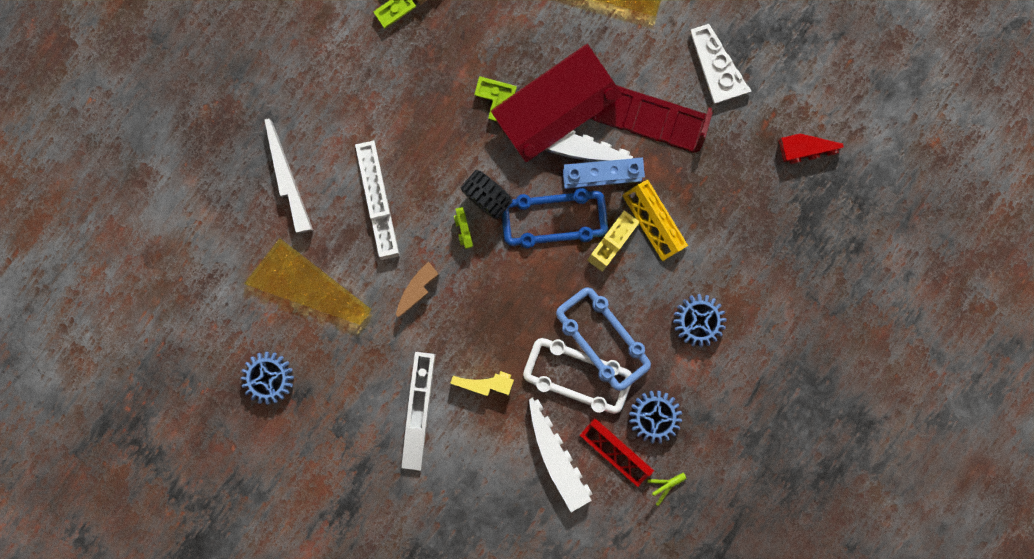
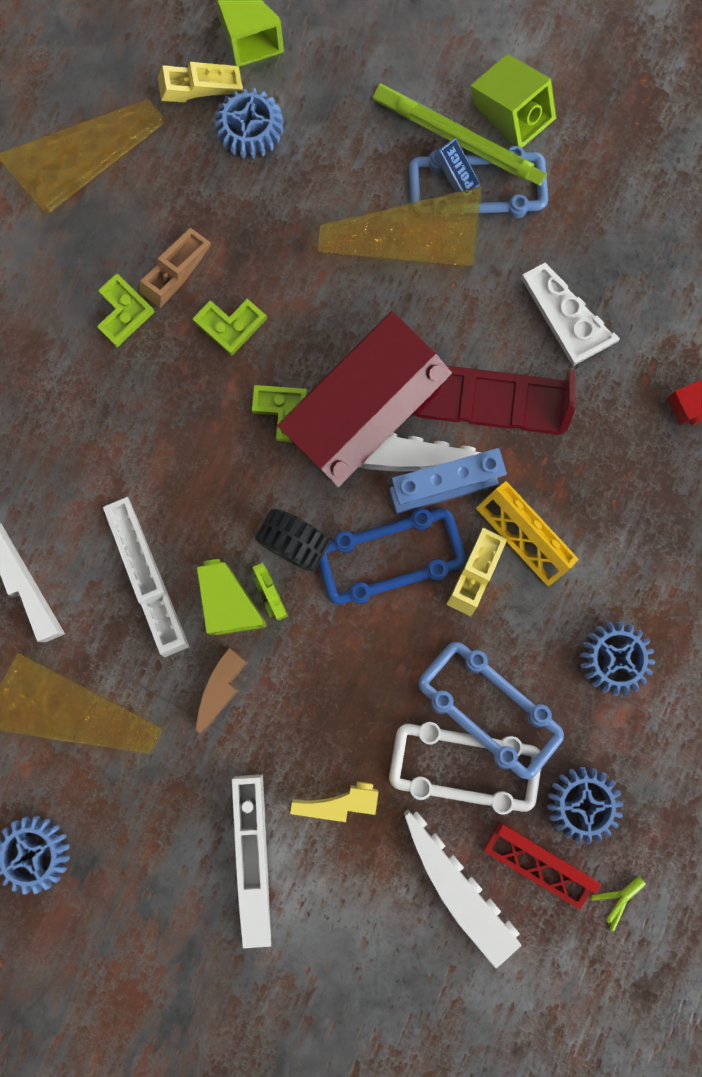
camera: 20 degrees left, 5 degrees down
none -> lime plate [193,299,267,356]
none -> lime slope [197,559,267,636]

